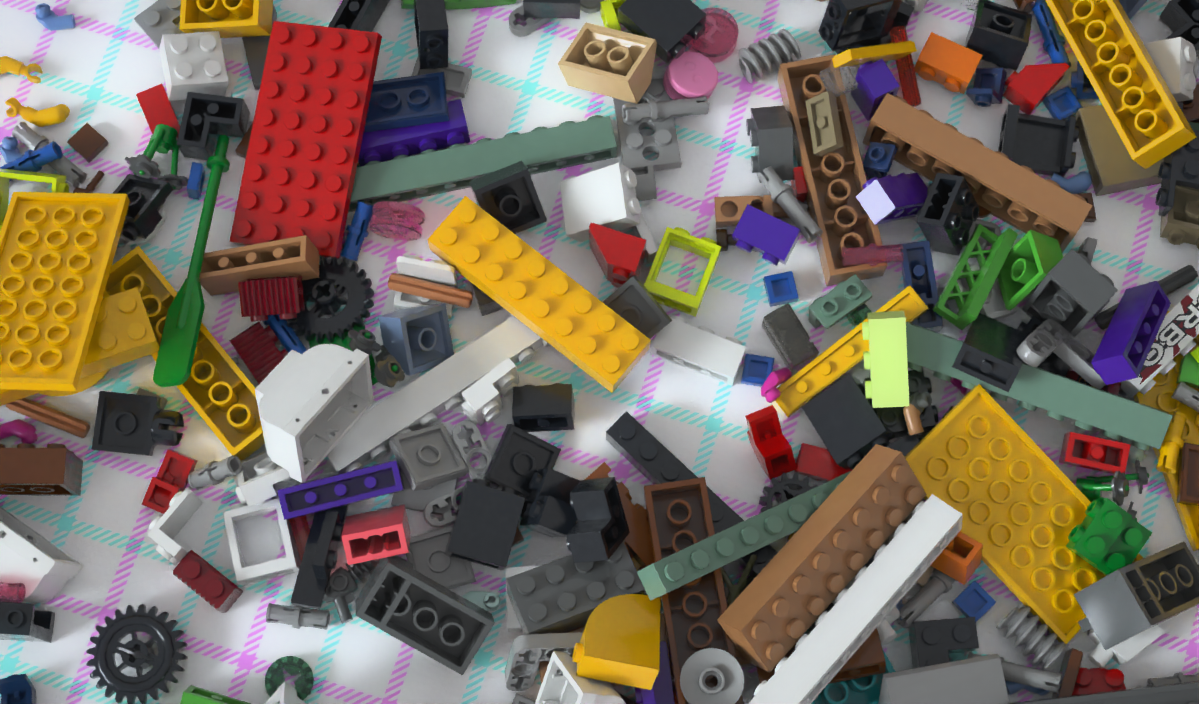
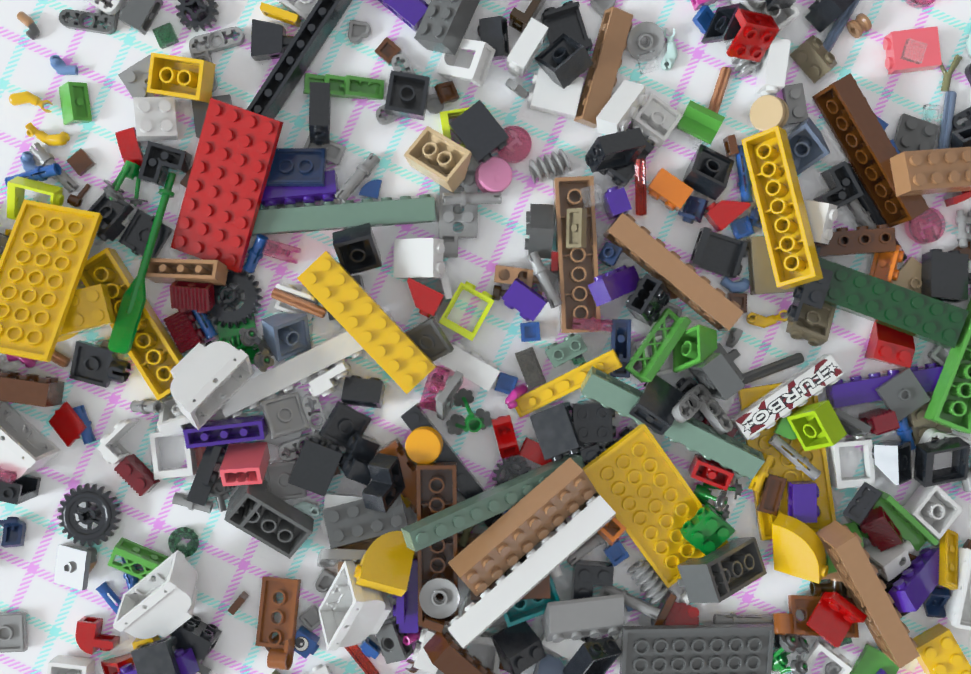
camera: 10 degrees right, 15 degrees up
red slope [141,449,198,514] -> none
blue tile [187,162,206,200] -> none
yellow tile [832,41,917,68] -> none
yellowish green brick [862,311,909,408] -> none
arm [903,391,932,436] -> none
dark purple brick [1091,281,1171,385] -> none
none -> red piece [48,401,87,447]
none -> bright green panel [59,81,92,125]
none -> blue pin [73,405,97,445]
none -> black plate [118,209,173,258]
none -> light grey pin [335,153,380,203]
none -> blue tile [359,180,382,199]
none -> light orange head [405,426,443,464]
none -> clear pink bracket [419,365,450,412]
none -> light grey plate [435,371,463,420]
none -> dark grey plant [446,388,492,435]
none -> yellow arm [746,310,788,328]

